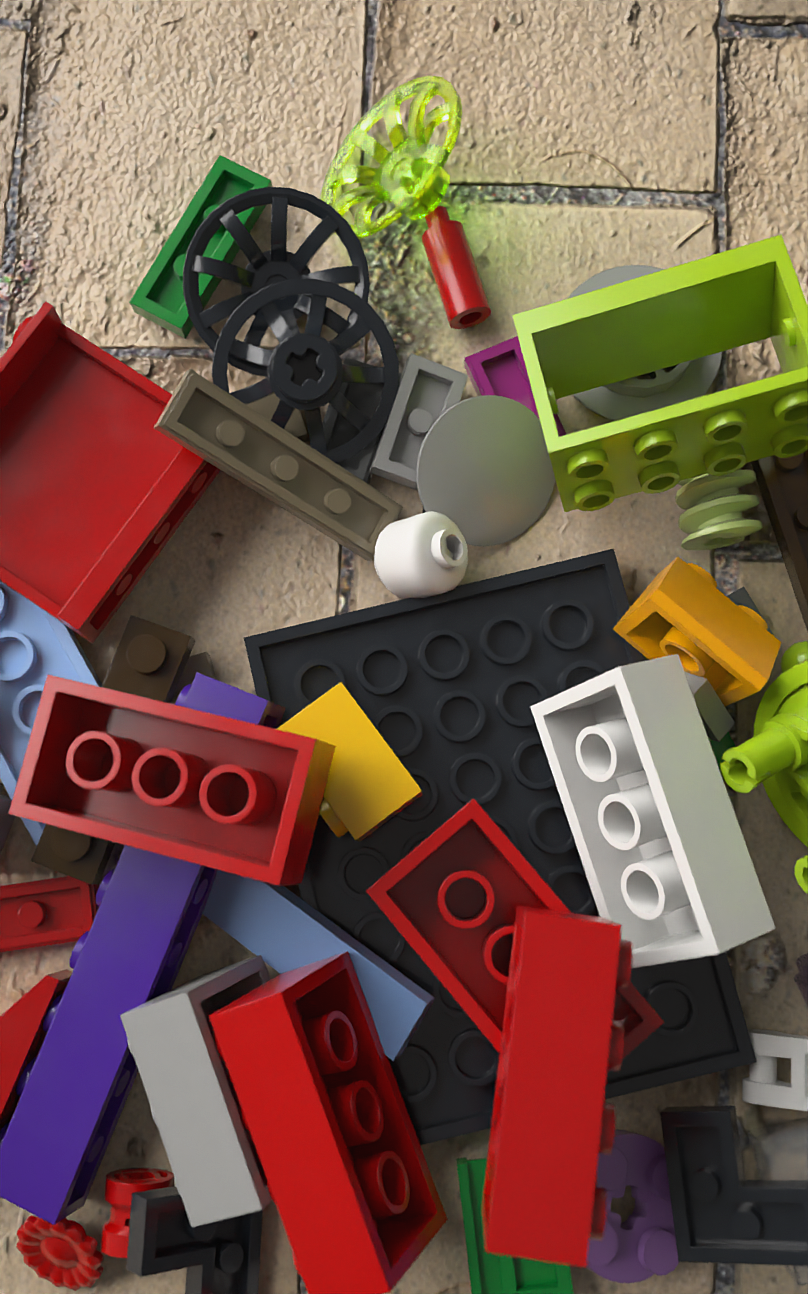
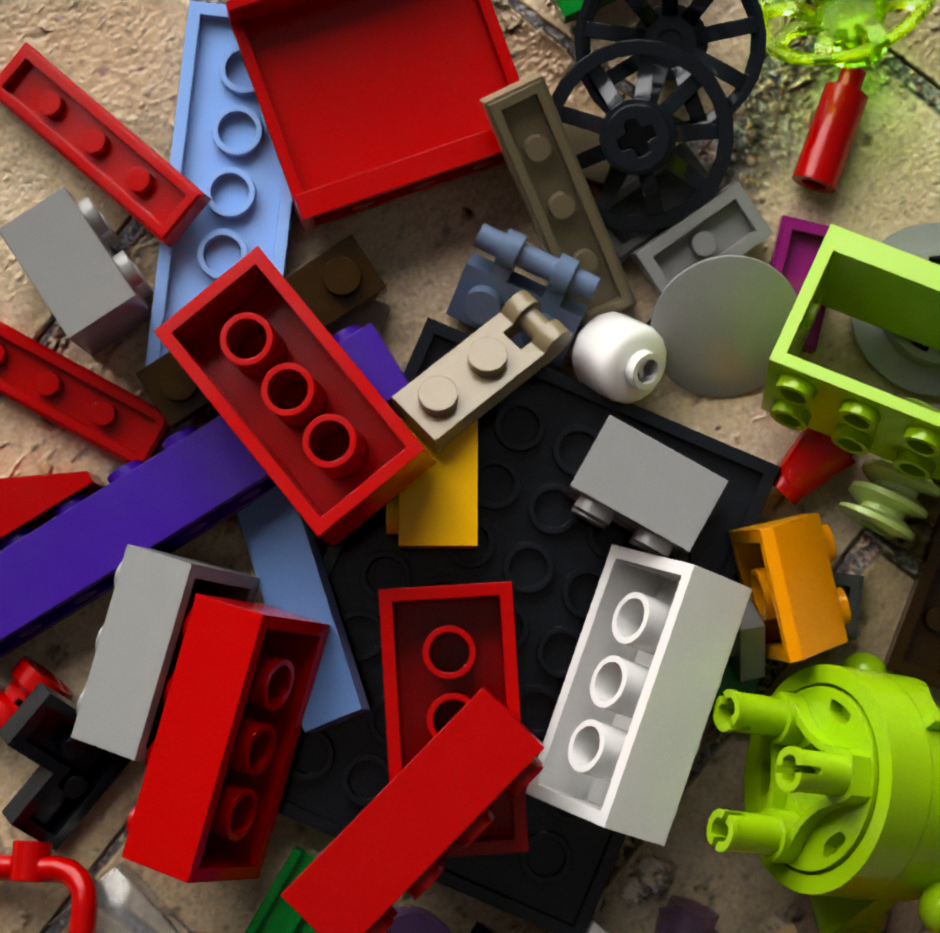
camera: 30 degrees right, 5 degrees up
none -> plate [391,289,572,453]
none -> sand blue plate [446,223,601,368]
none -> light grey brick [565,415,728,558]
none -> red cone [773,428,855,505]

